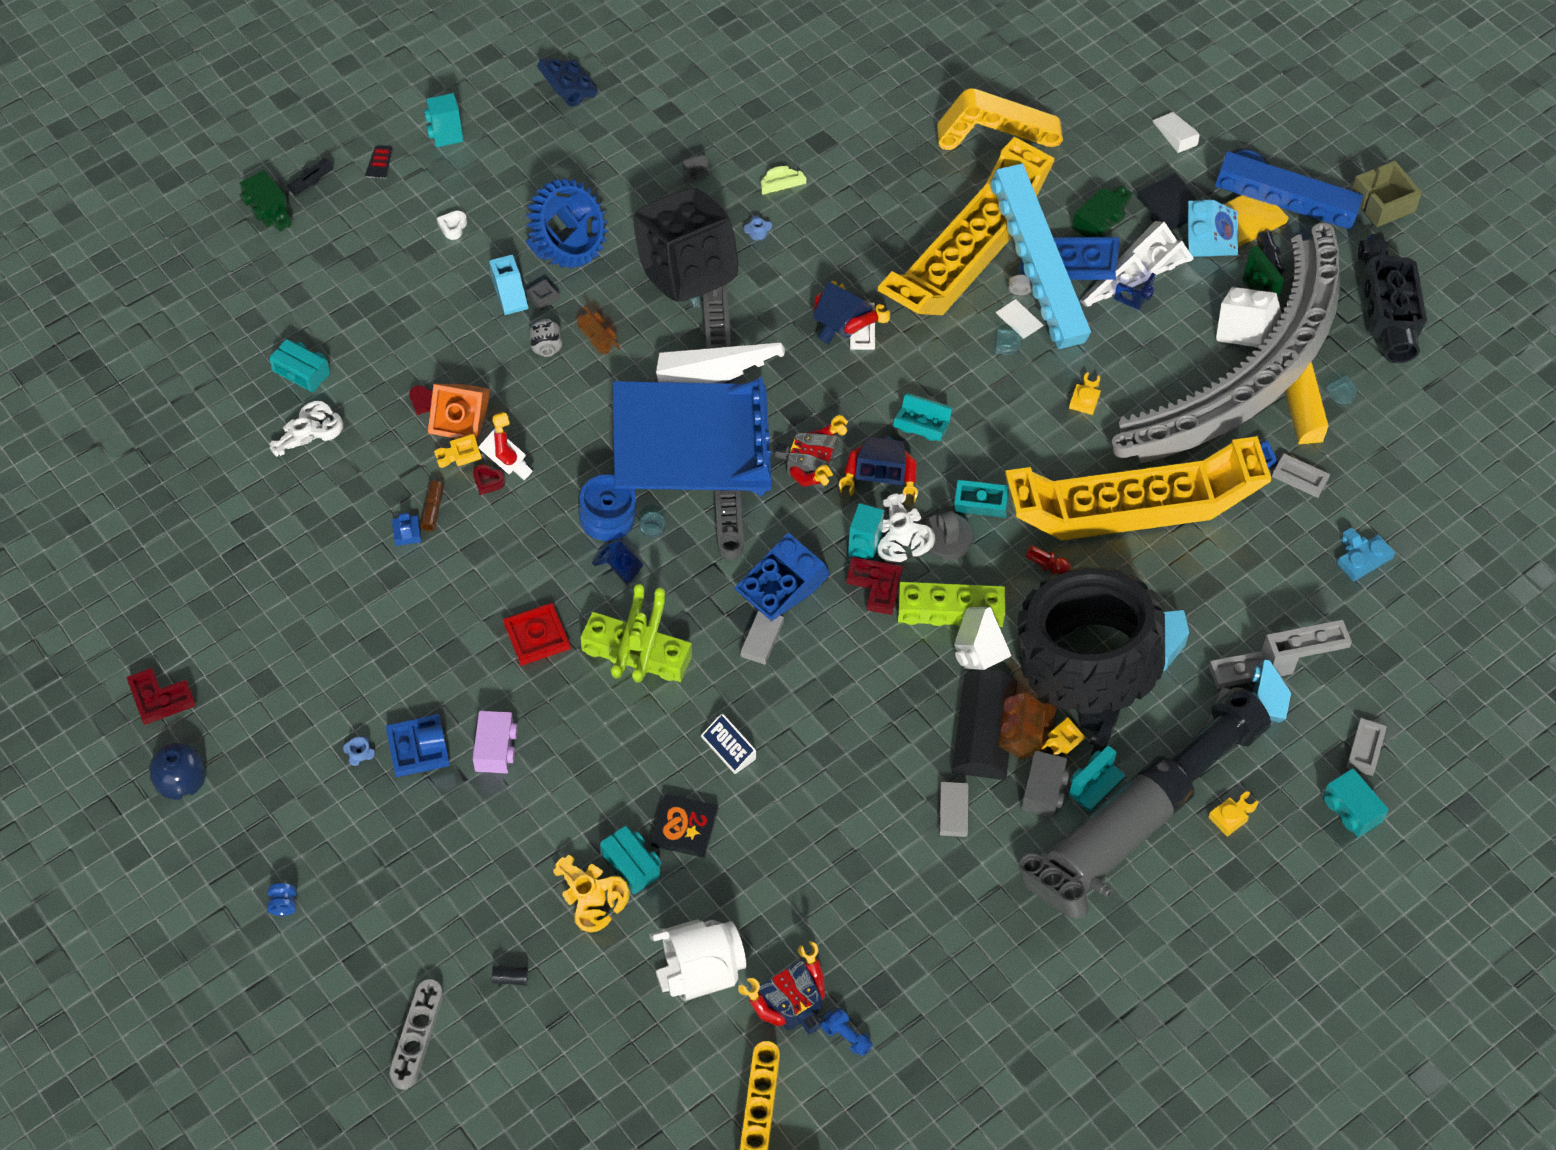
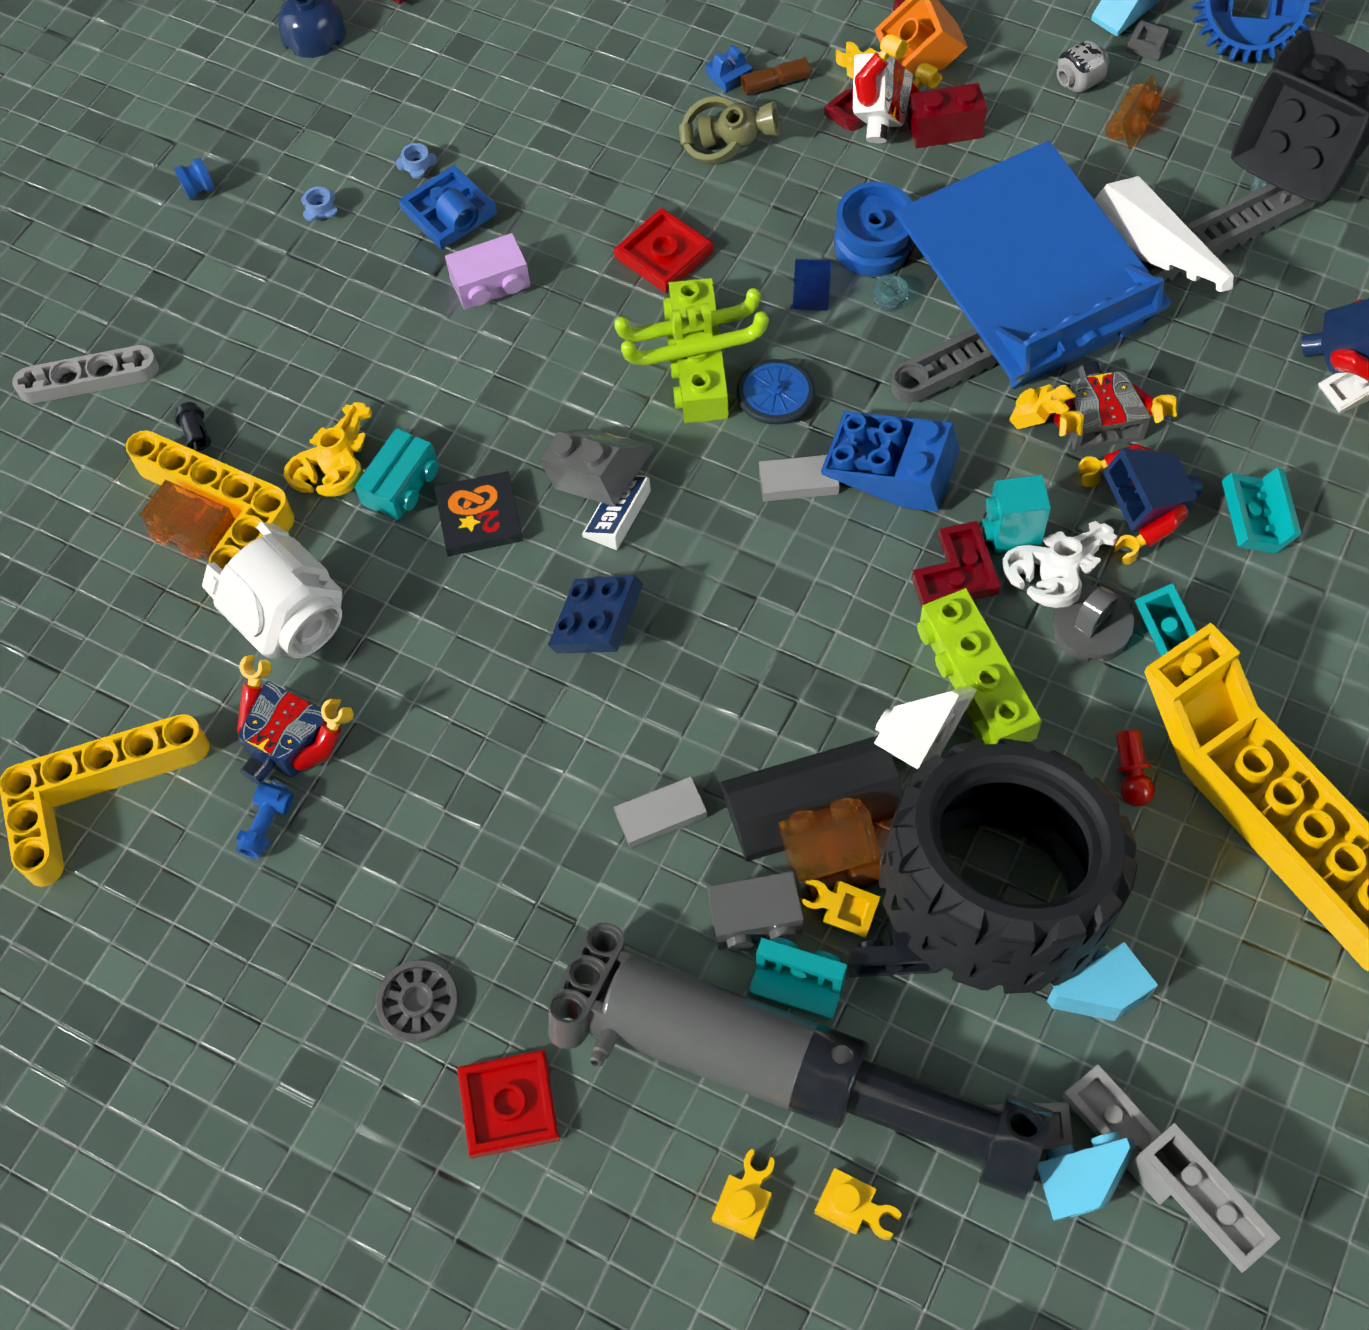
camera: 70 degrees right, 5 degrees up
none -> yellow beam [126,430,295,569]
none -> clear orange brick [139,479,235,561]
none -> medium blue plate [301,186,338,221]
none -> flat silver wheel [376,960,459,1043]
none -> red tile [457,1049,560,1159]
none -> dark grey slope [539,429,654,507]
none -> dark blue plate [548,575,643,654]
none -> olive piece [679,96,780,164]
none -> yellow plate [711,1149,775,1240]
none -> blue wheel [737,359,815,425]
none -> dark red brick [908,83,987,149]
none -> yellow plate [1009,384,1076,430]

